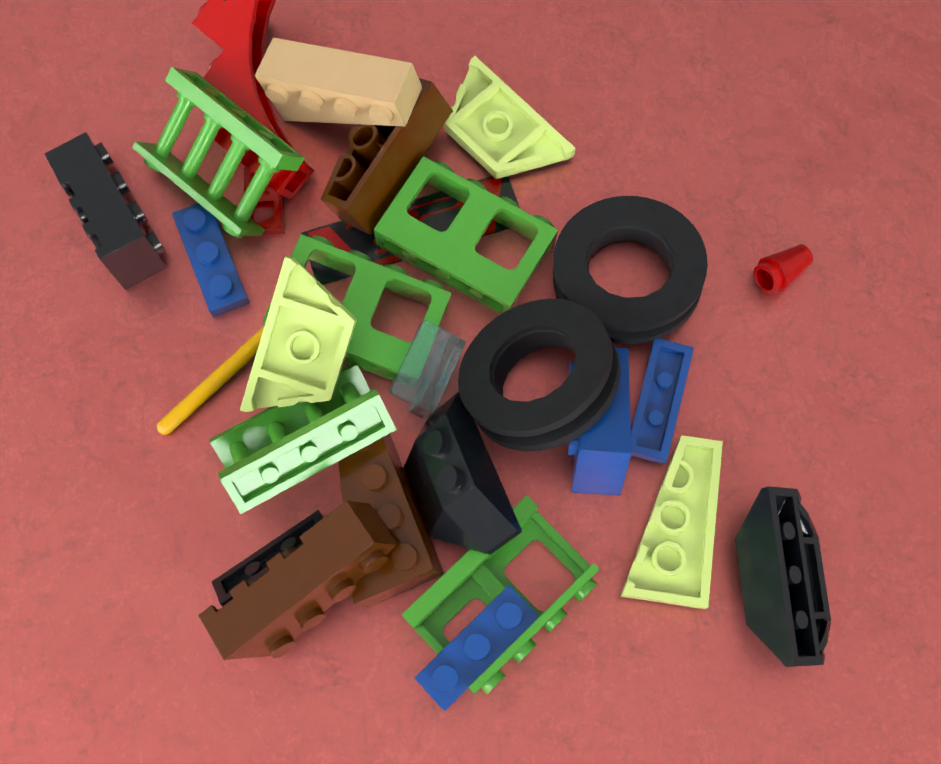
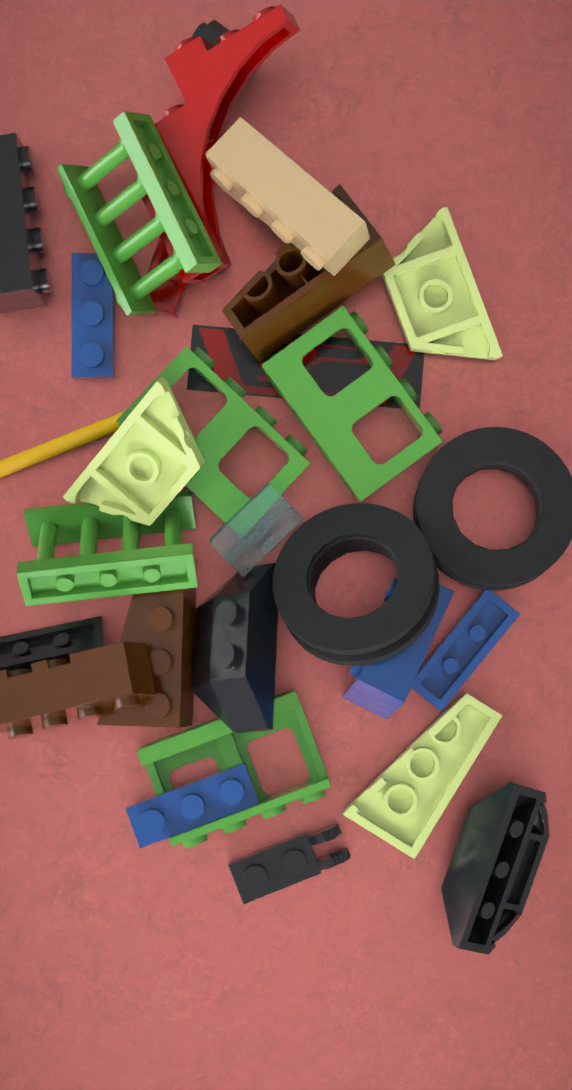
camera: 30 degrees right, 15 degrees up
none -> black hinge [228,824,351,904]

